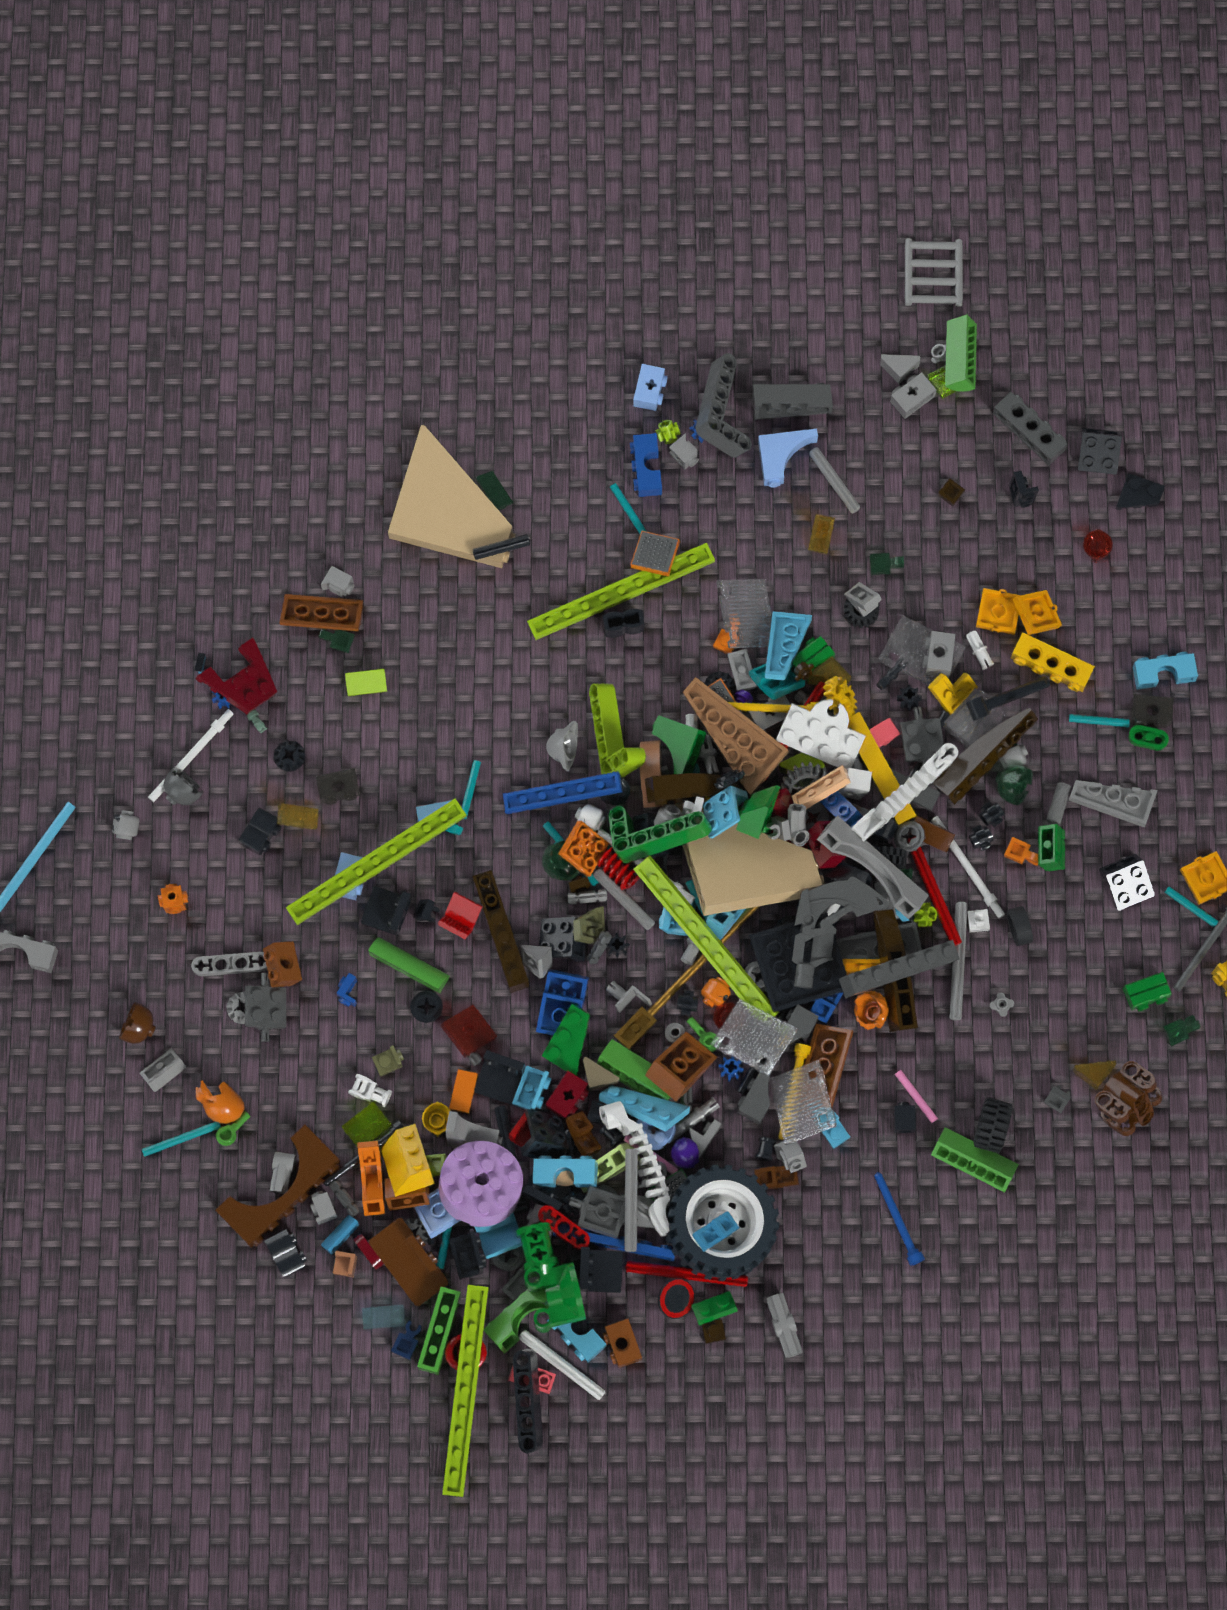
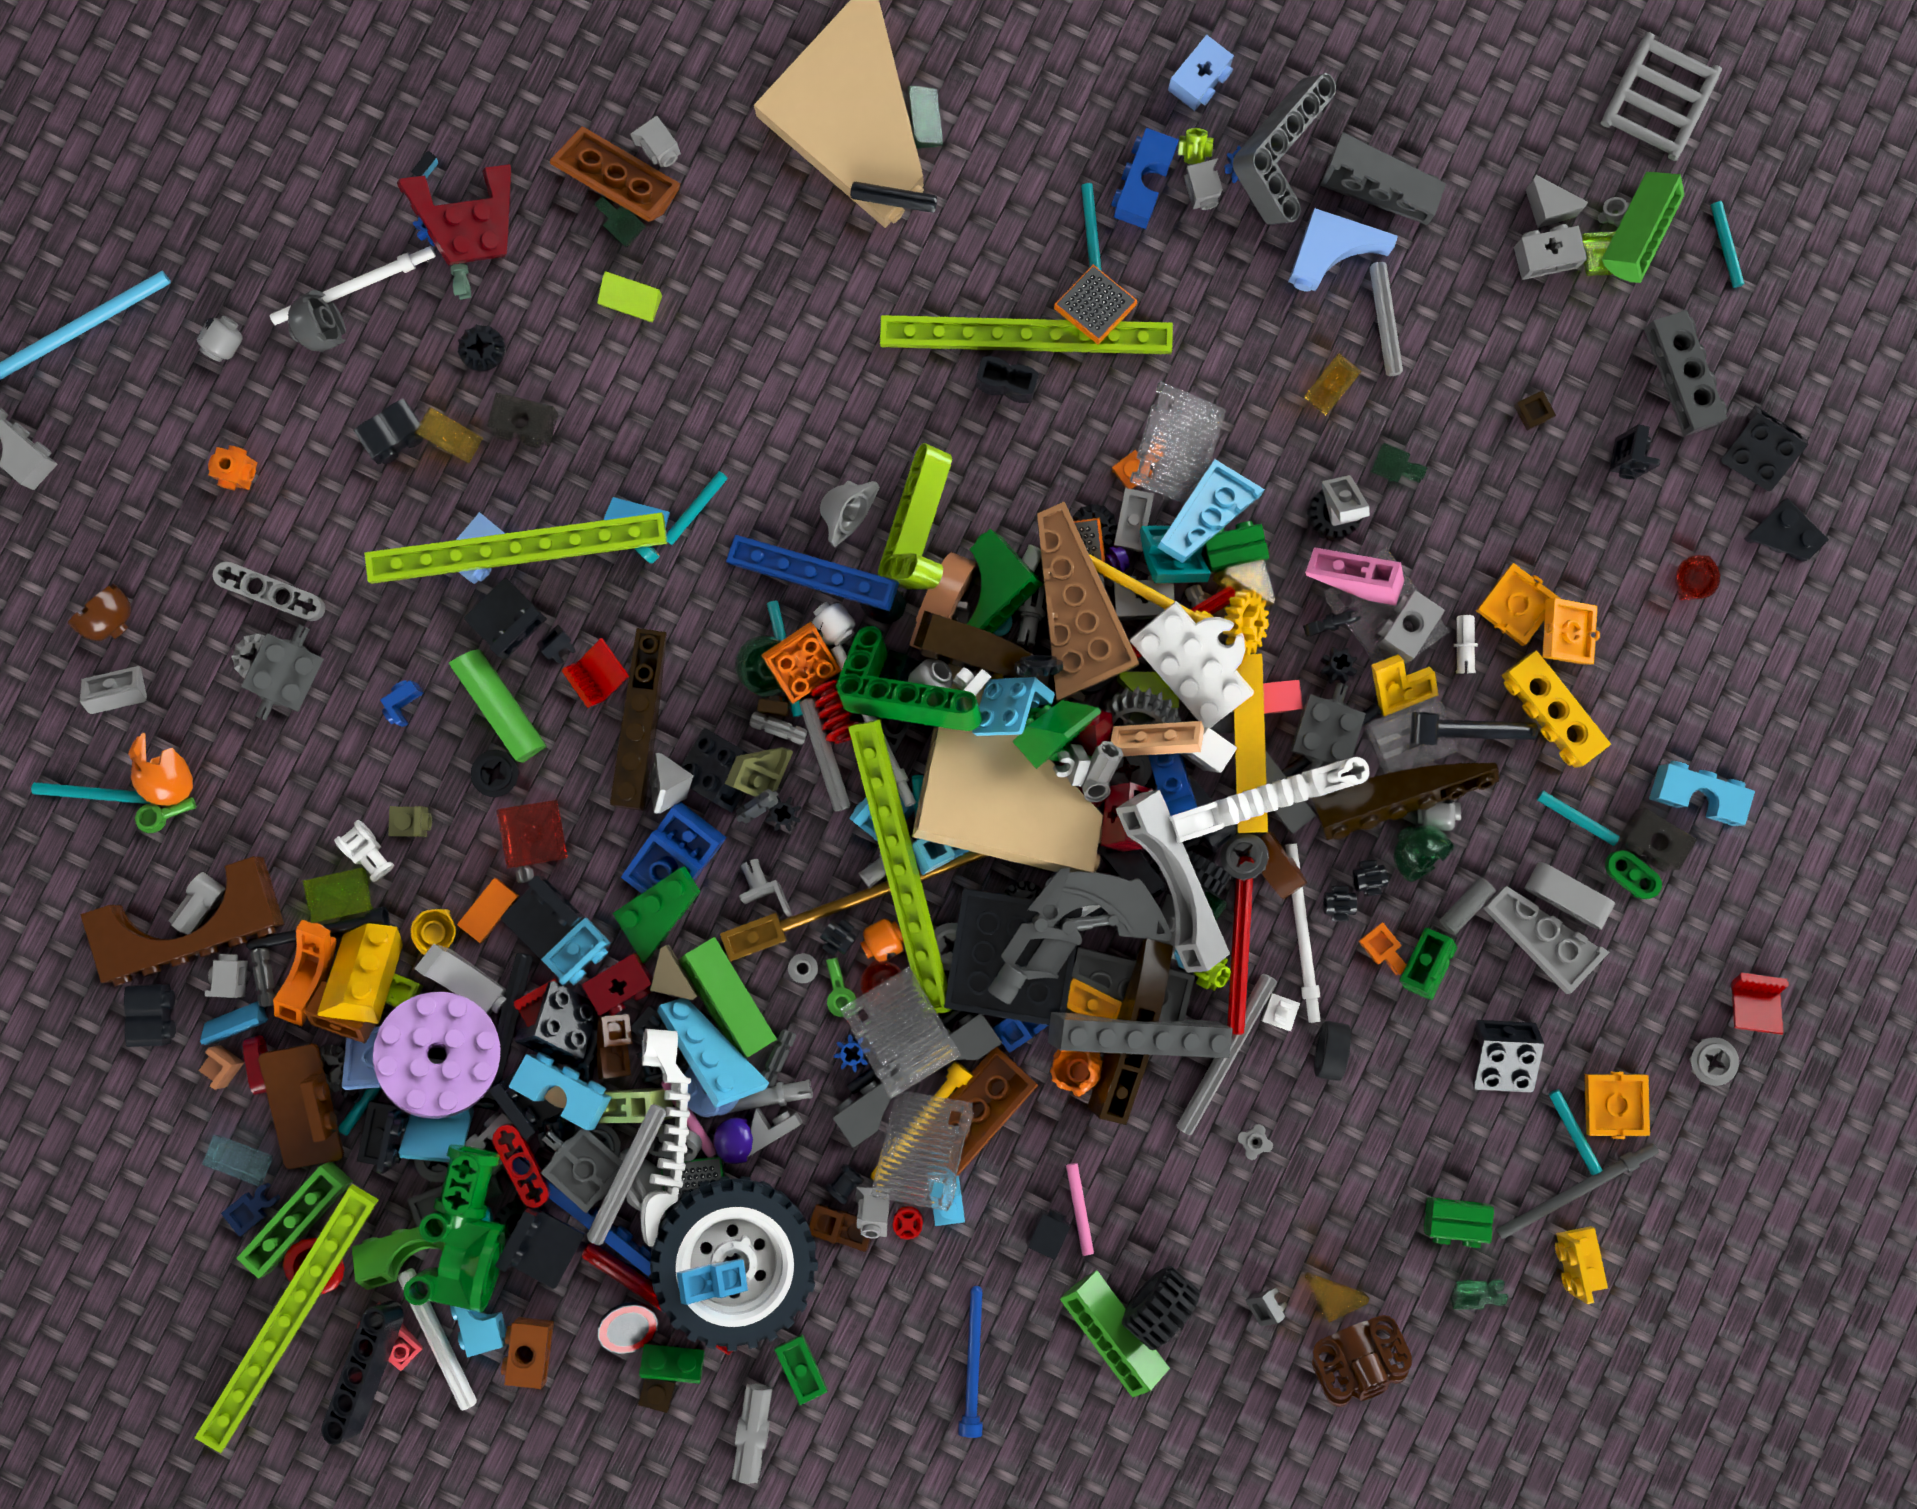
camera: 20 degrees right, 10 degrees up
dark orange brick [263,942,302,987] -> none
dark orange slope [645,1031,717,1101] -> none
dark brown plate [794,662,814,681] -> none
none -> green plate [774,1334,828,1405]
none -> red wheel [893,1206,923,1240]
none -> bright pink slope [1305,547,1404,606]
none -> light grey beam [1524,862,1615,930]
none -> teal bar [1710,201,1745,288]

